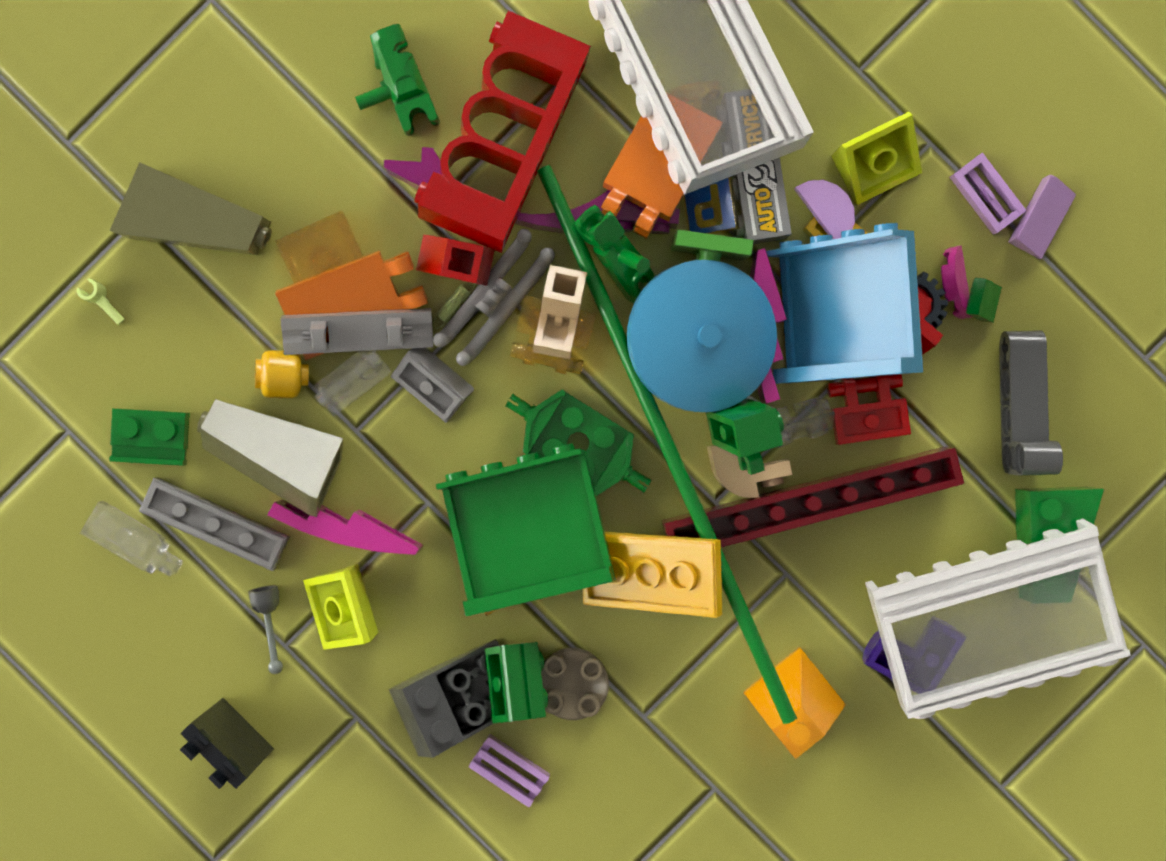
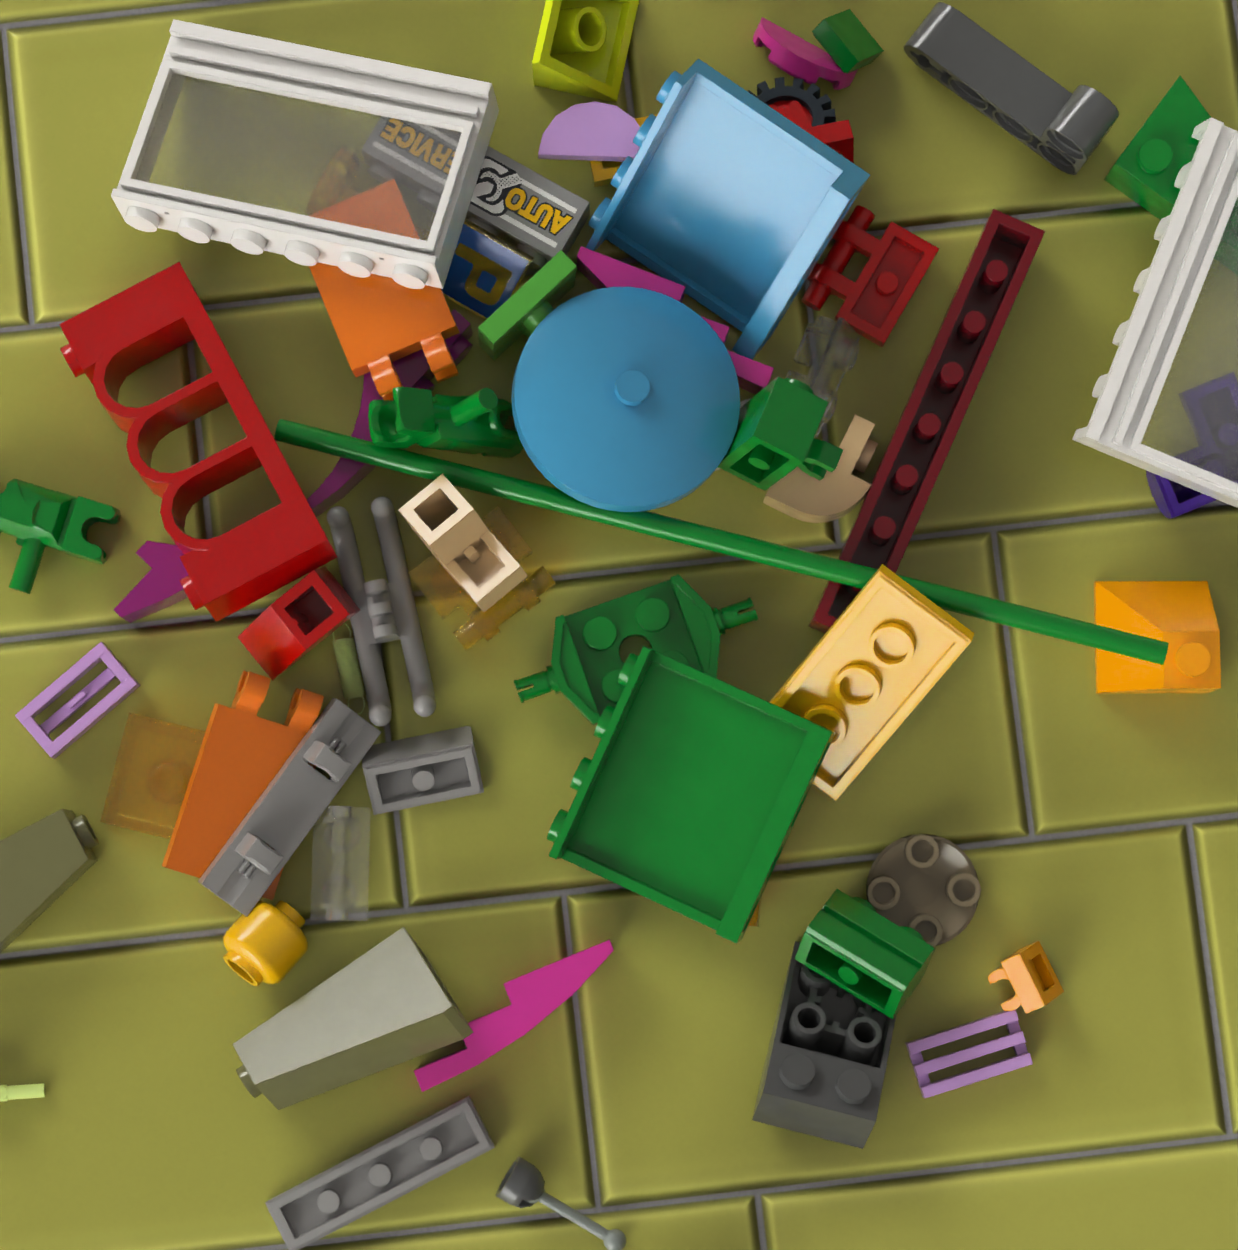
camera: 55 degrees left, 5 degrees down
green plate [109,408,190,466] -> none
neon yellow slope [303,564,378,650] -> none
none -> lavender tile [15,642,141,759]
none -> light orange tile [988,941,1064,1014]

